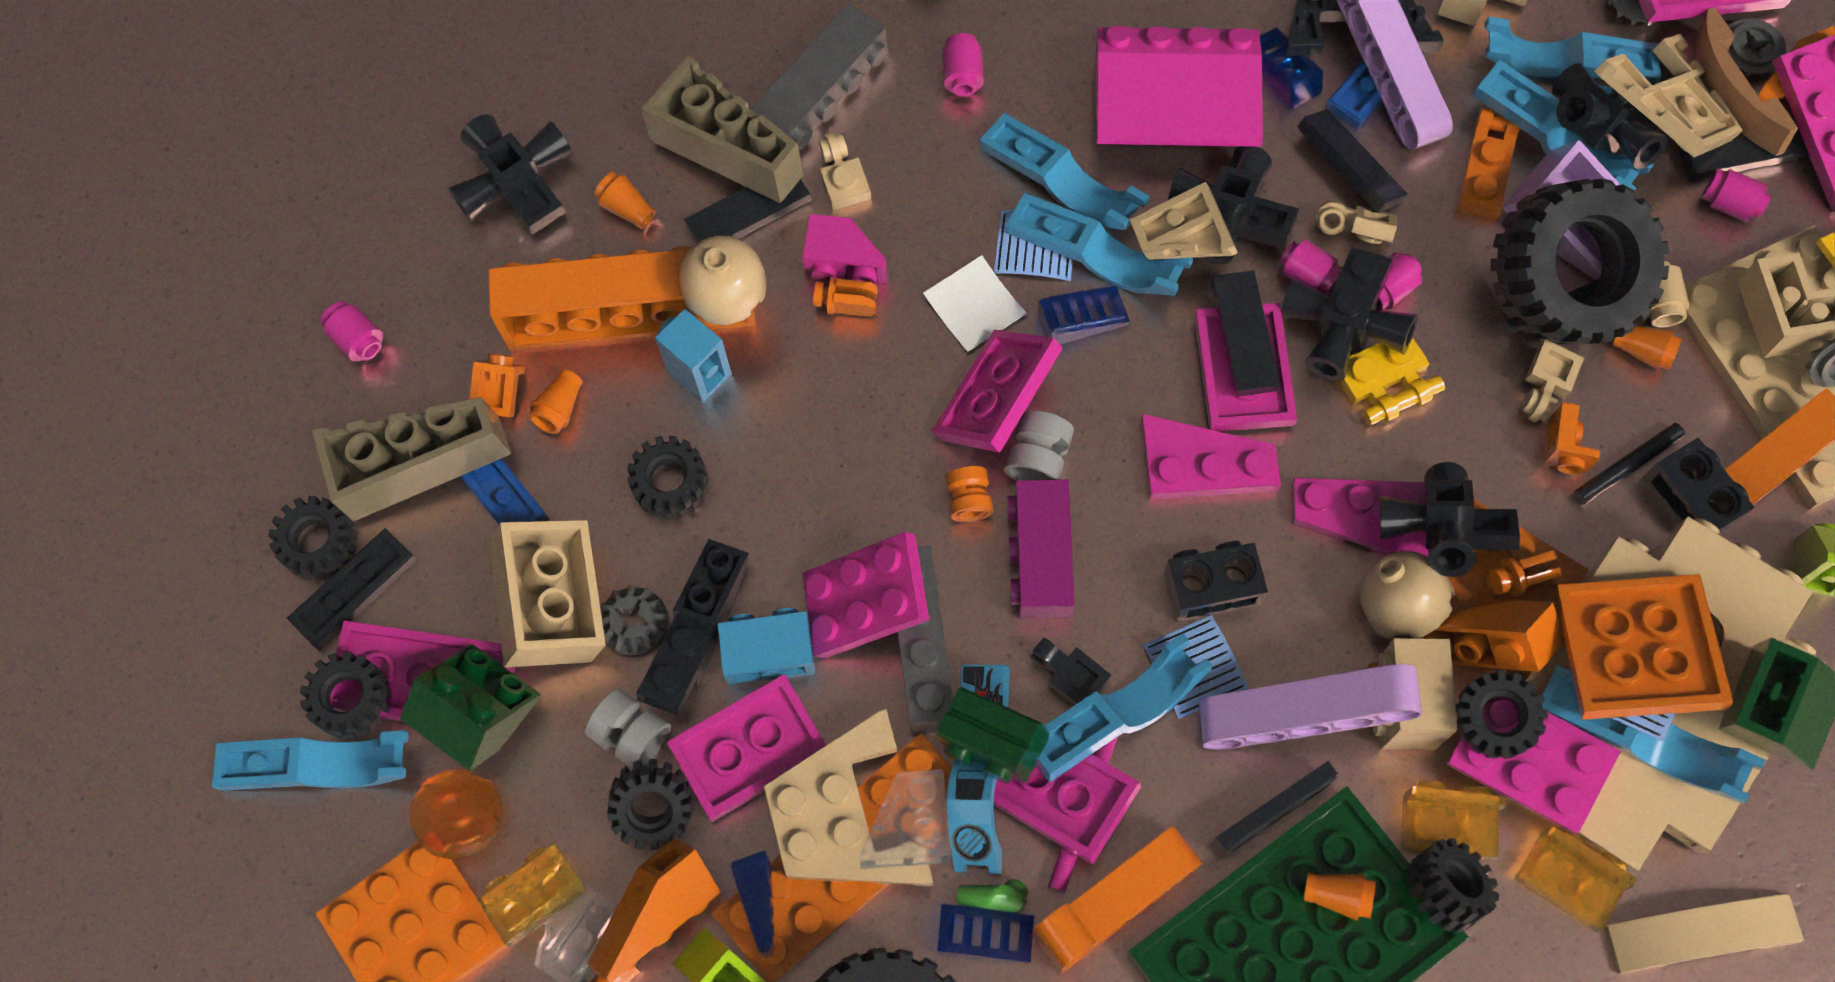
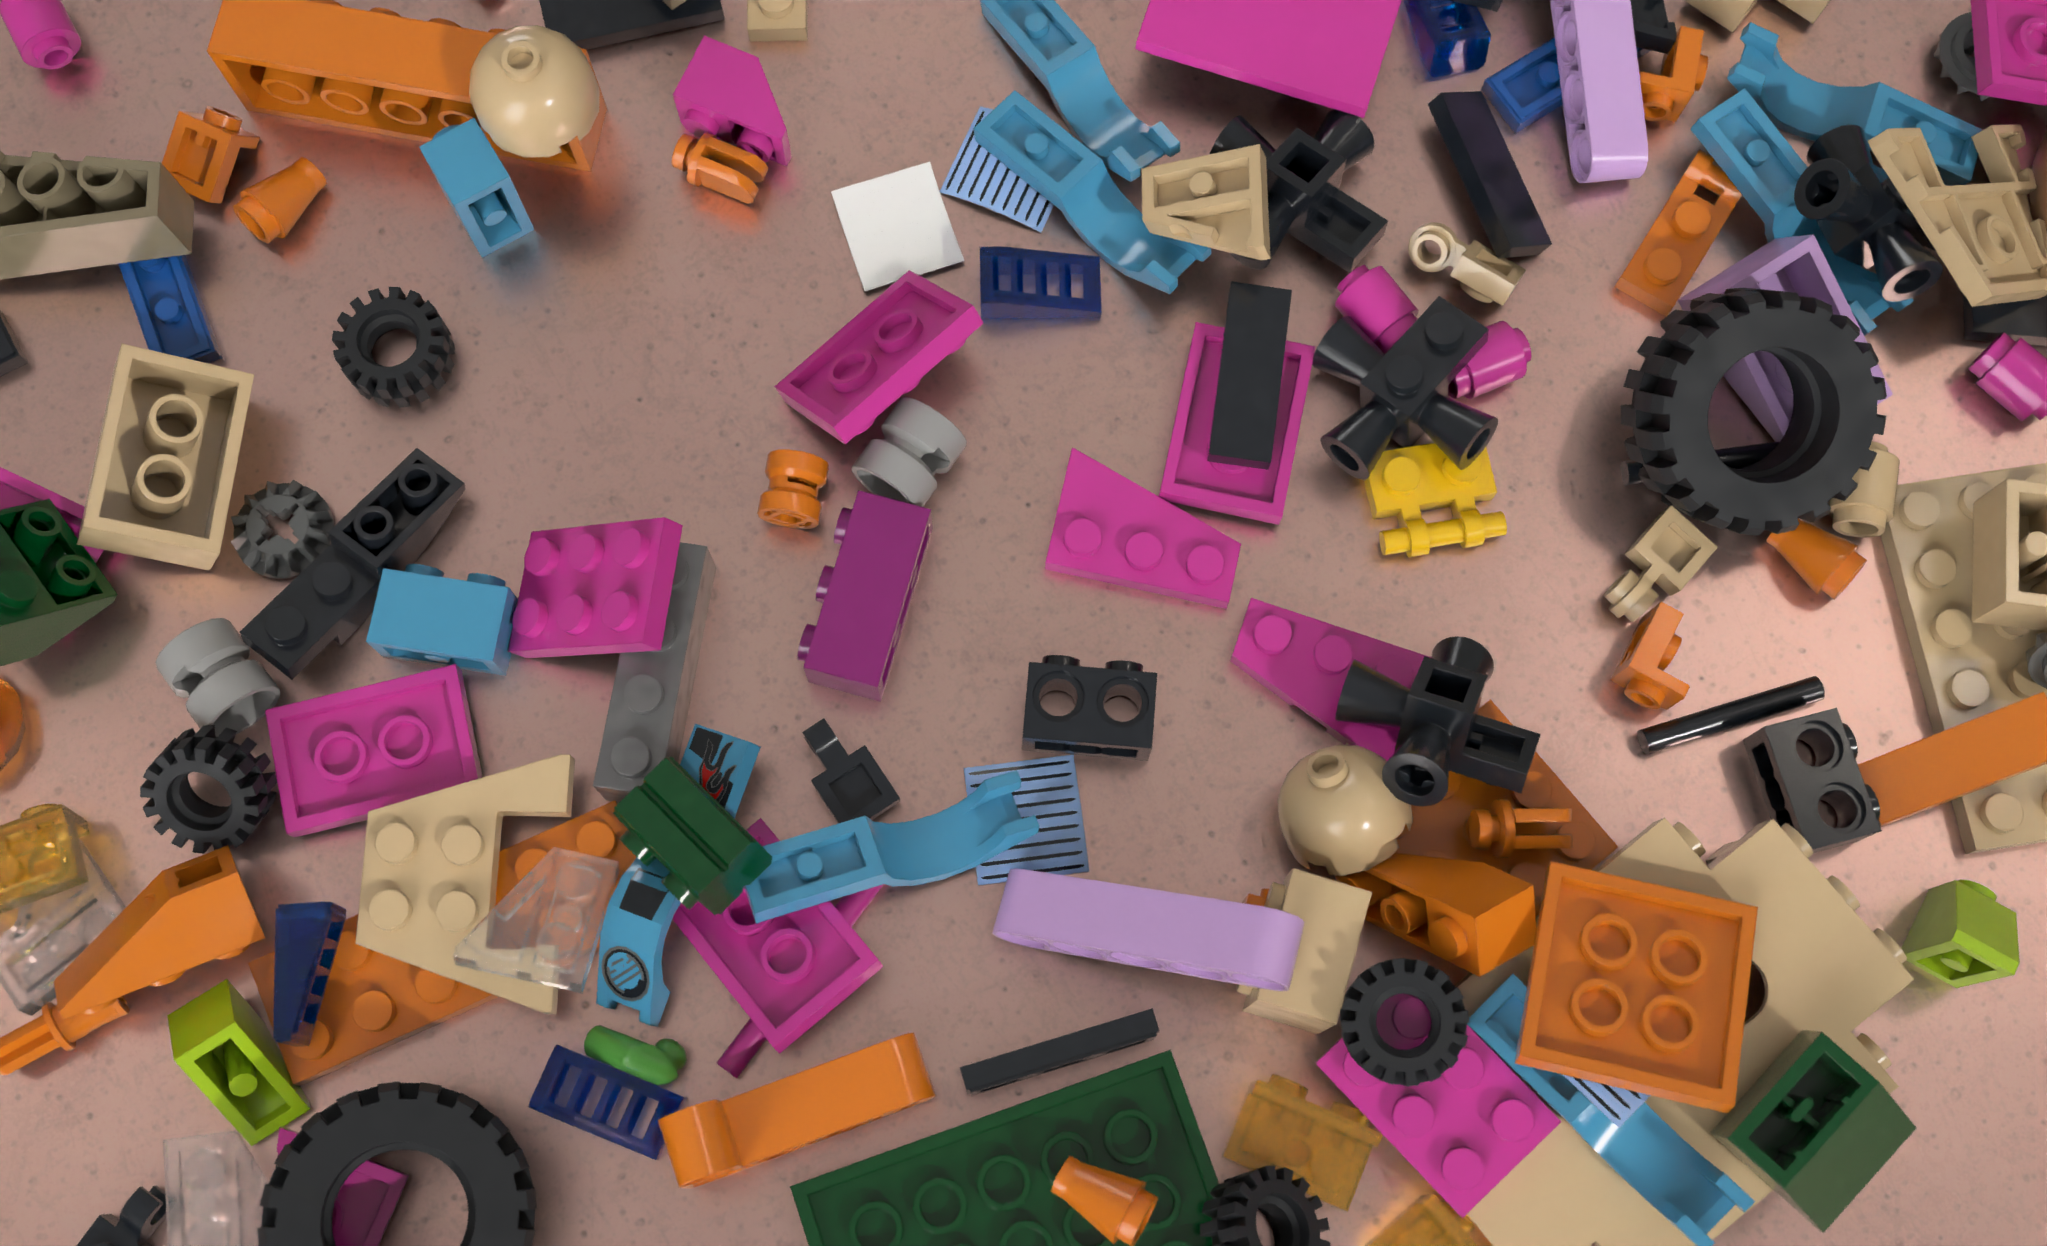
camera: 10 degrees right, 5 degrees up
none -> orange bracket [1639,26,1709,122]

